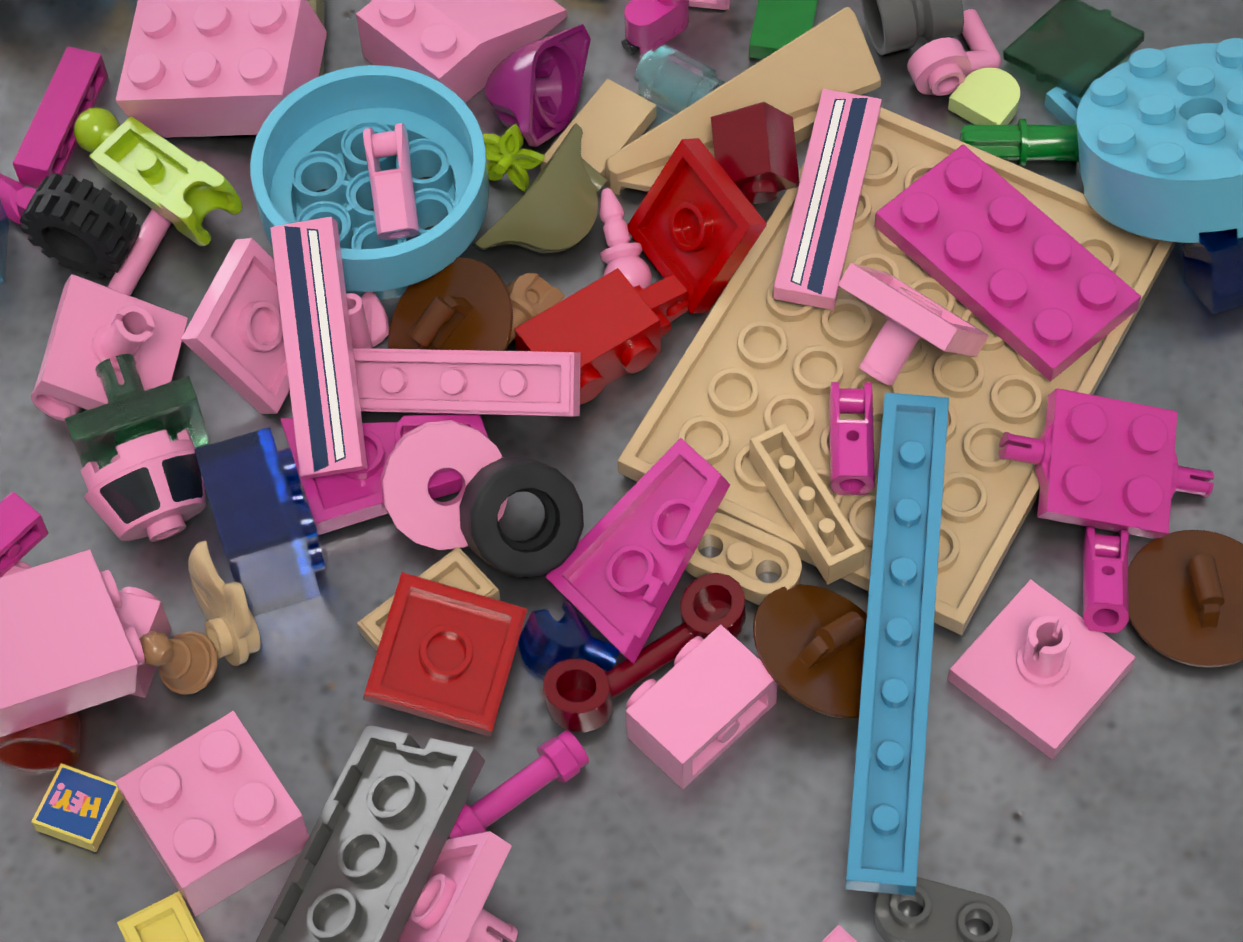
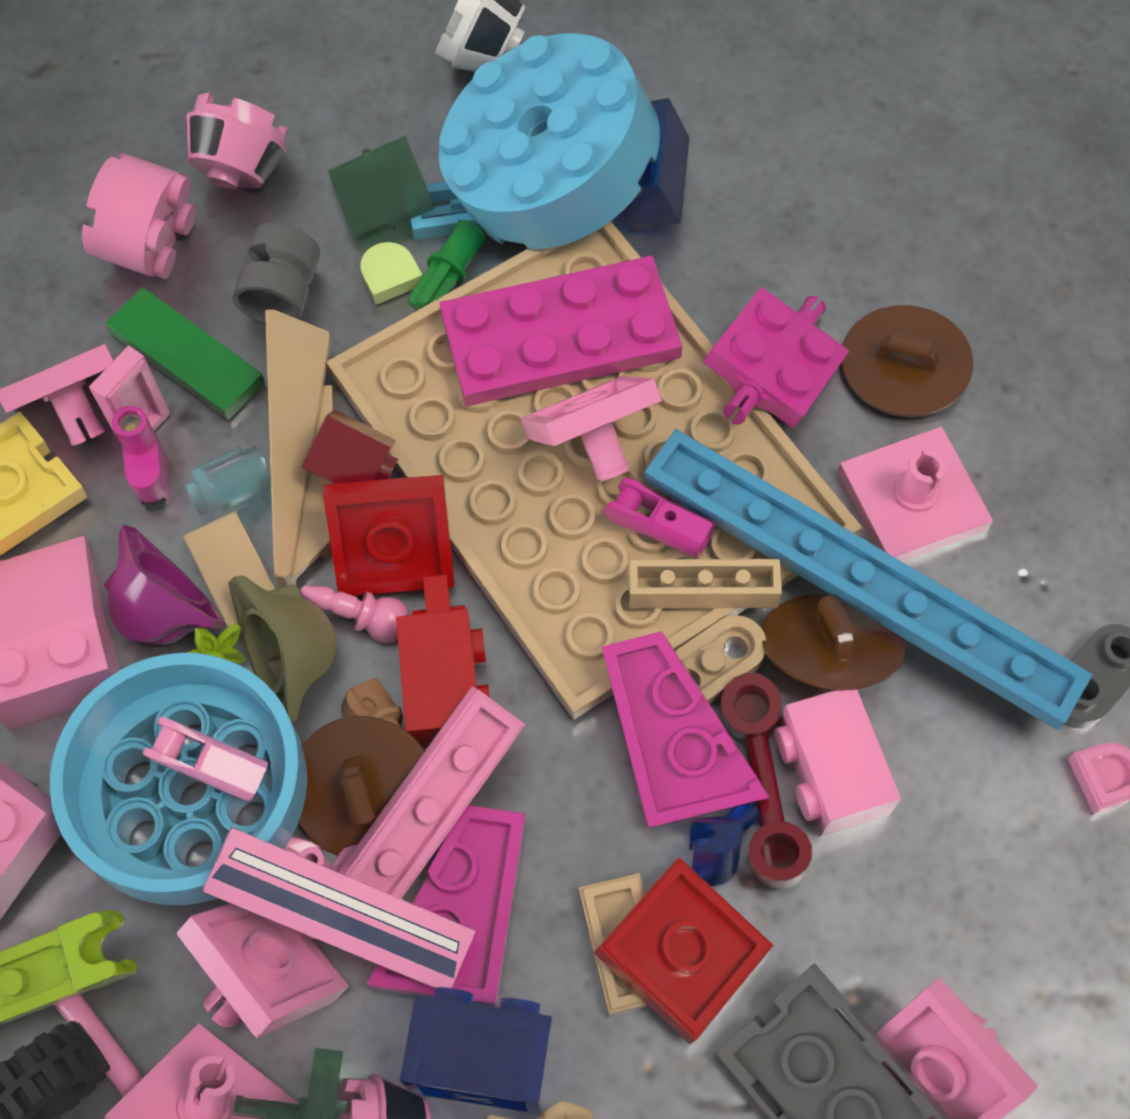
camera: 65 degrees left, 5 degrees up
bright pink tile [380,420,509,550] -> none
dark pink bar [448,730,589,839] -> none
black tyre [459,456,584,578] -> none
bright pink tile [773,89,882,310] -> none
bright pink plate [907,9,1001,96] -> none
dark pink bar [1082,527,1129,633] -> none

